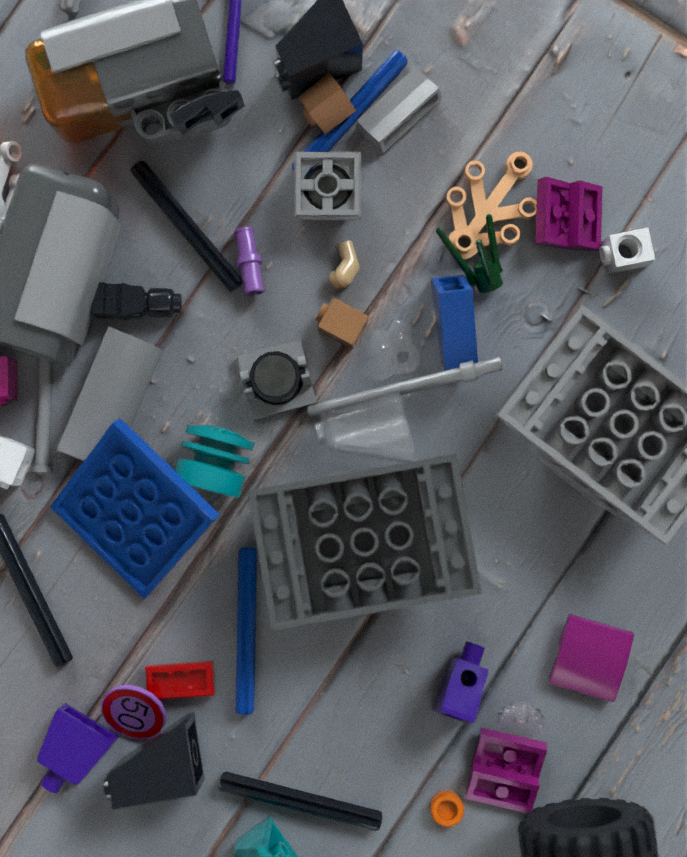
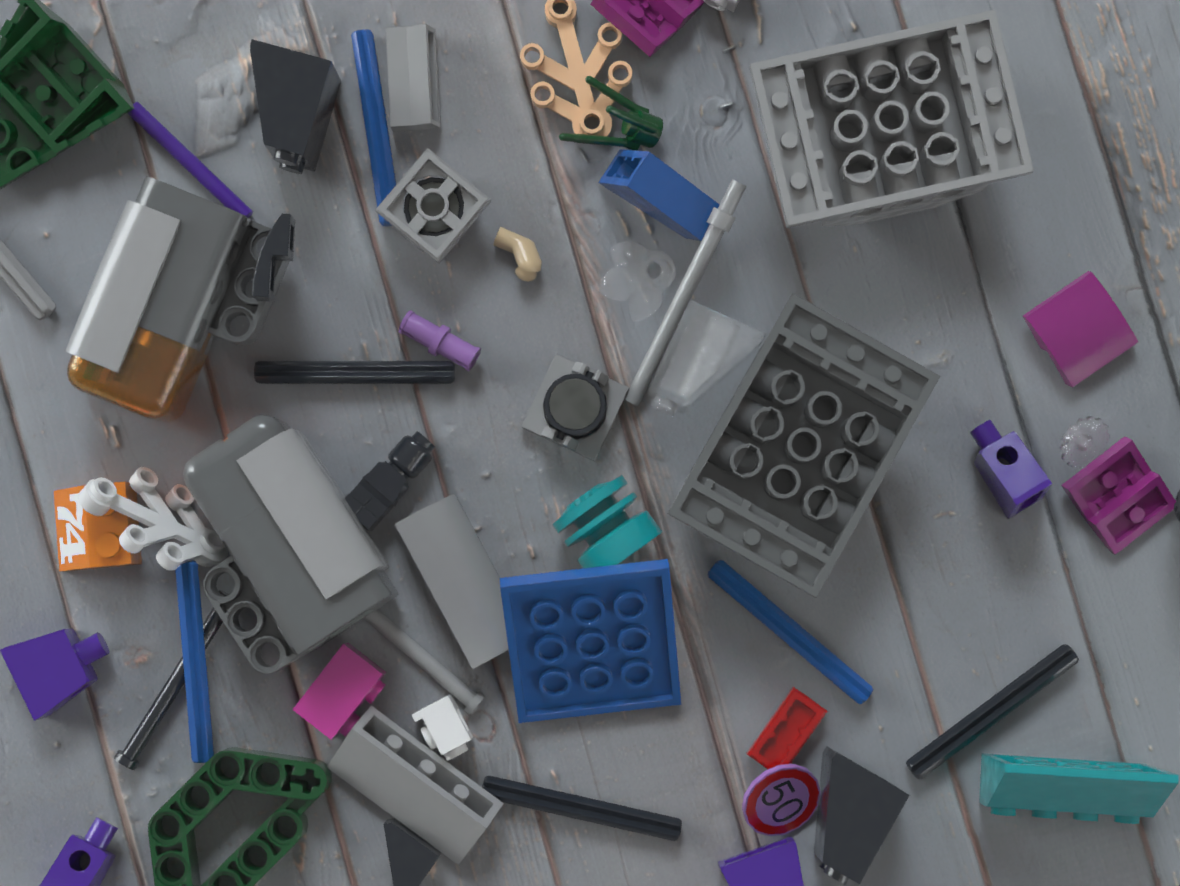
camera: 50 degrees left, 0 degrees up
medium nougat brick [298,73,356,134] -> none
medium nougat brick [316,298,369,350] -> none
orange tile [430,790,464,827] -> none

